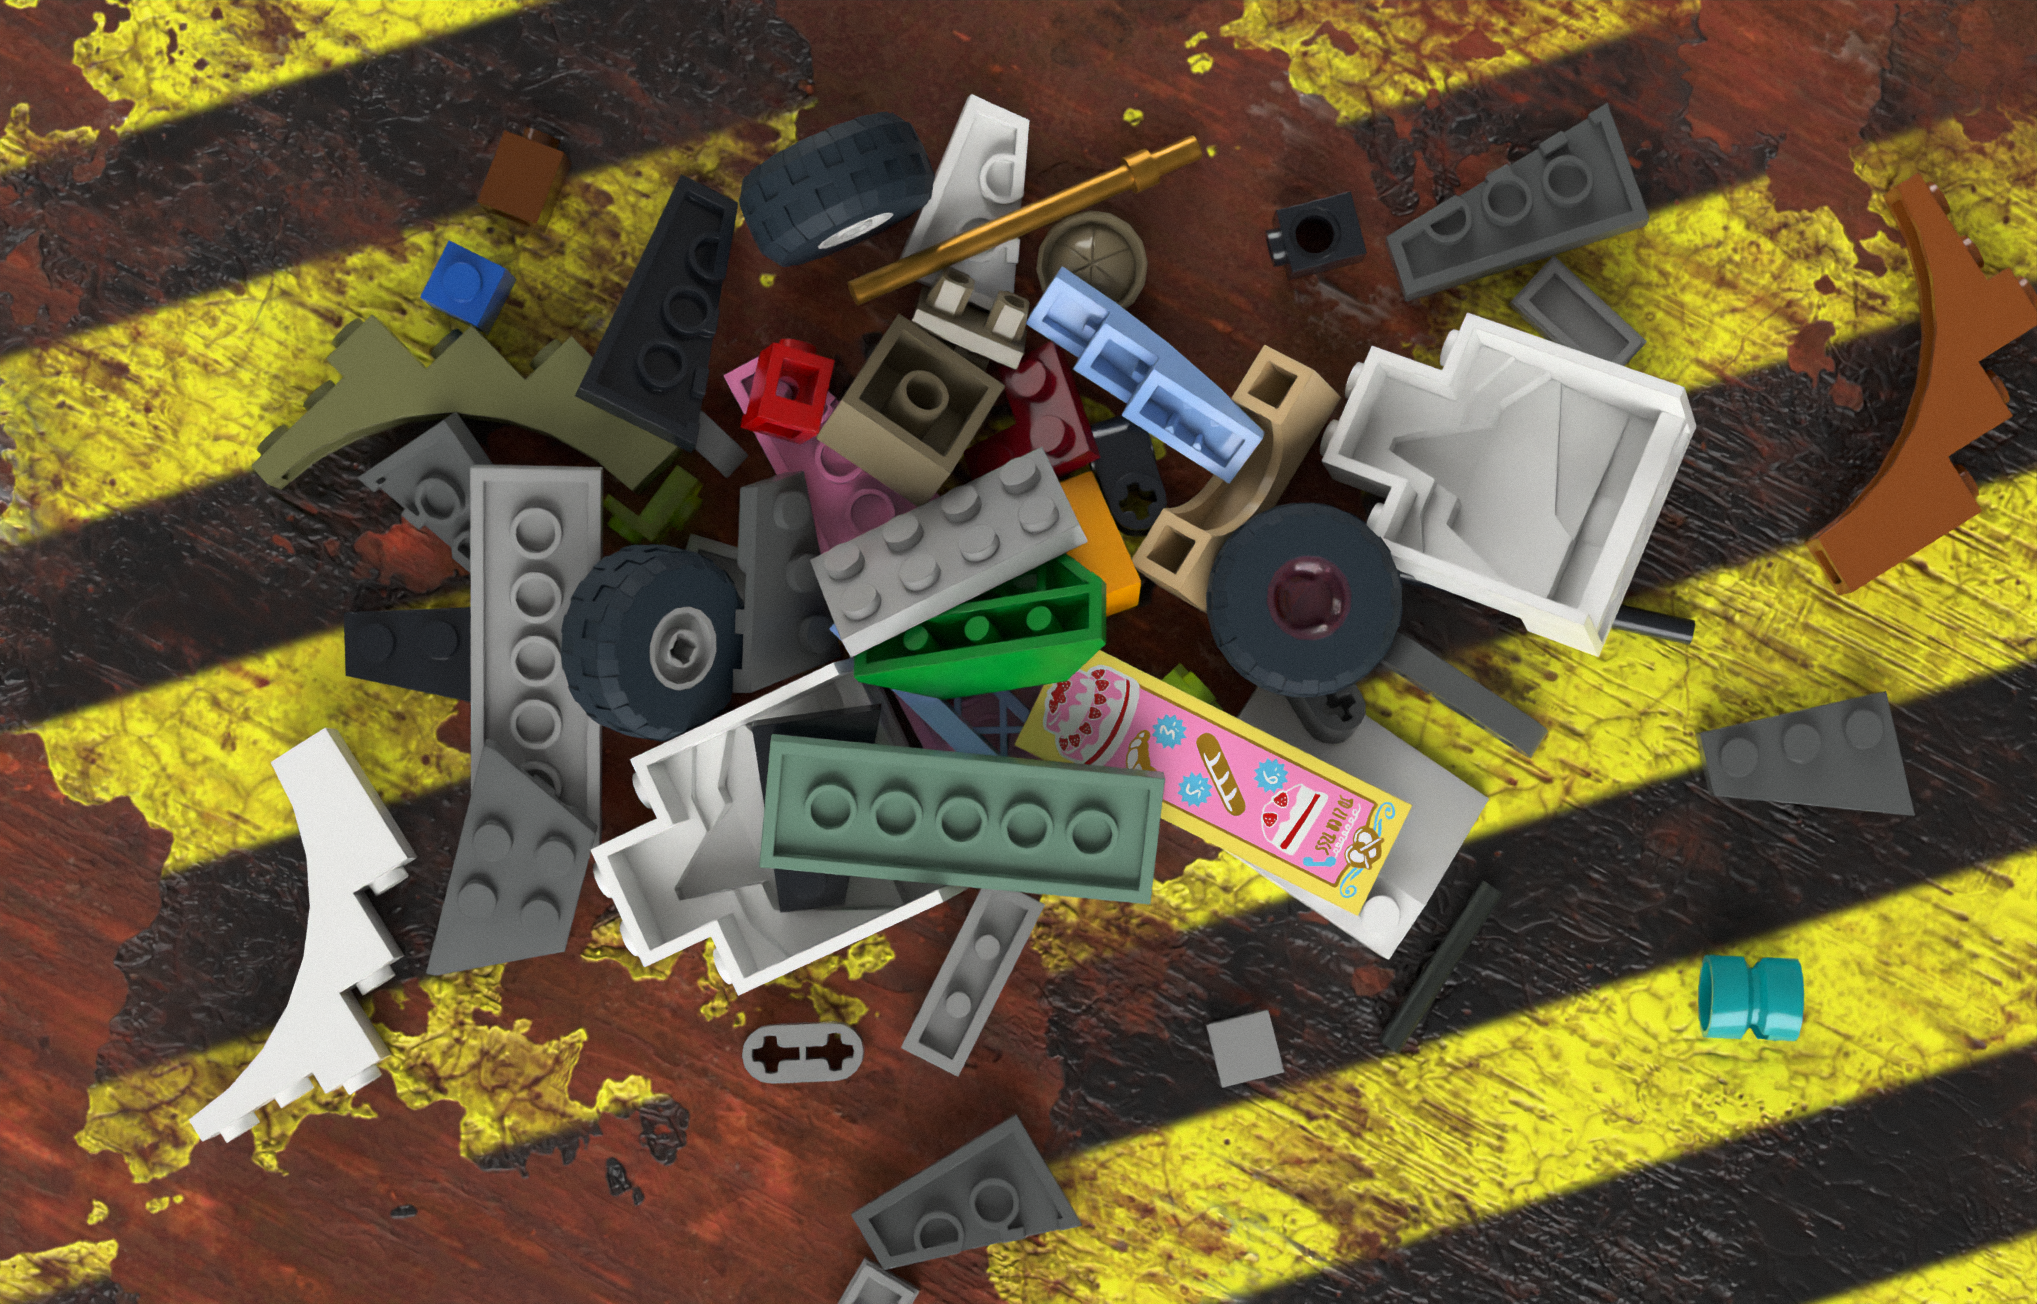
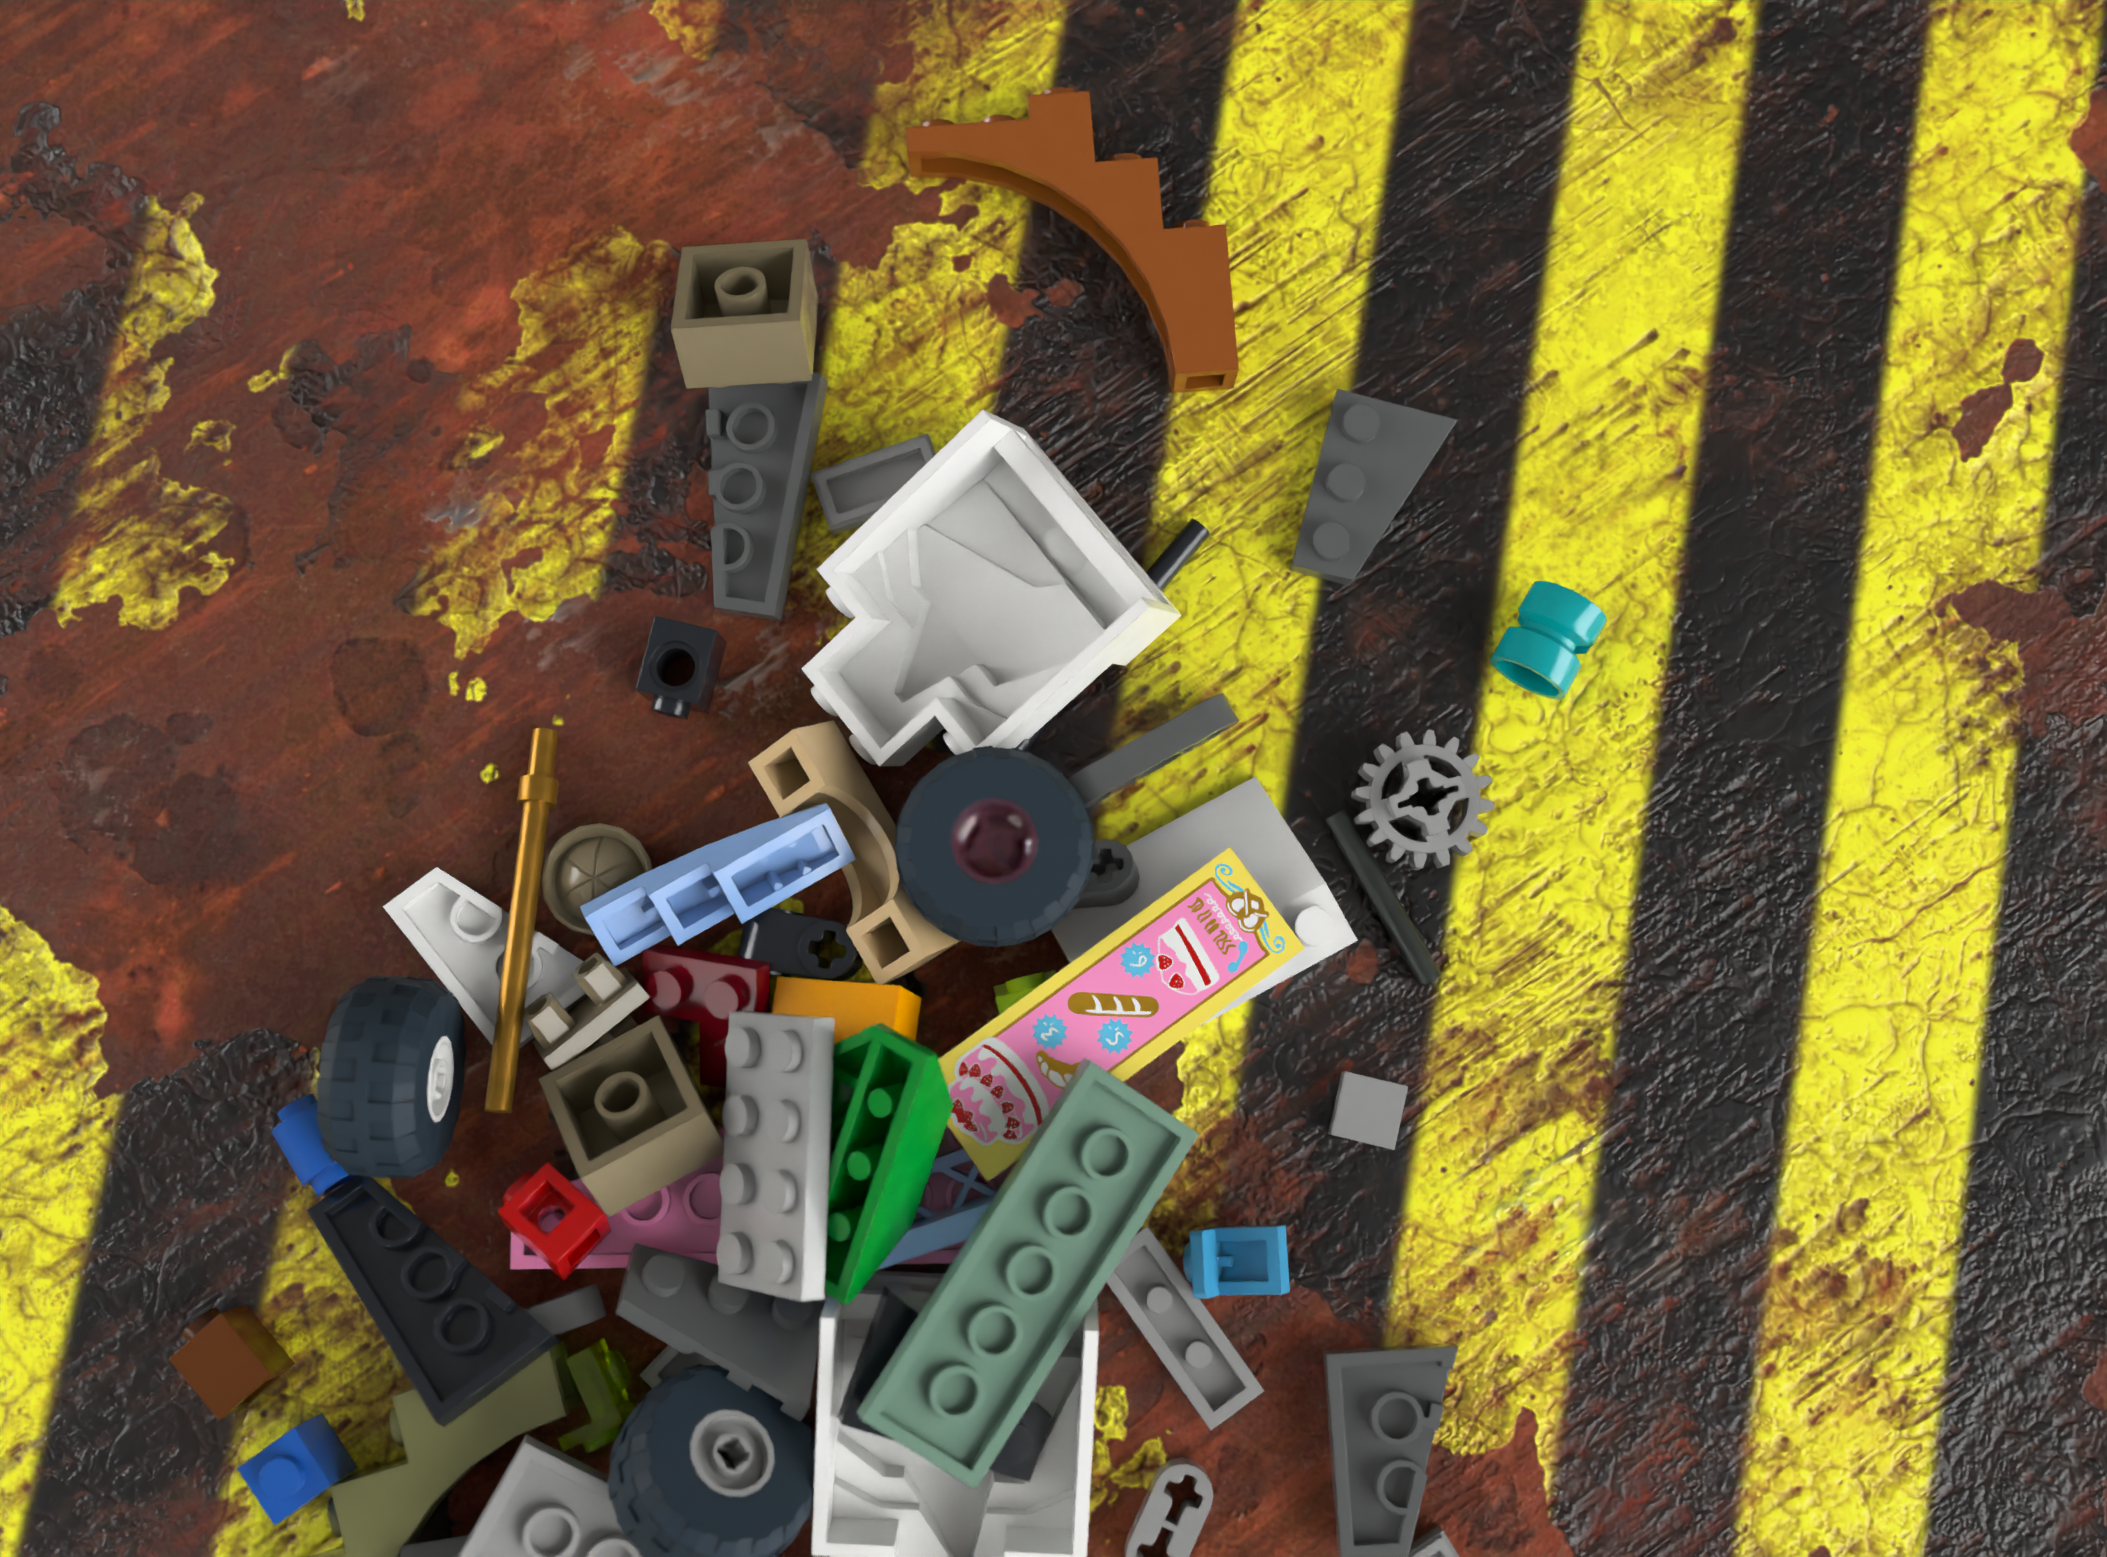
camera: 65 degrees left, 5 degrees down
none -> blue brick [271,1093,356,1197]
none -> dark tan brick [671,239,818,389]
none -> dark azure bracket [1183,1225,1290,1299]
none -> light grey gear [1351,730,1495,870]

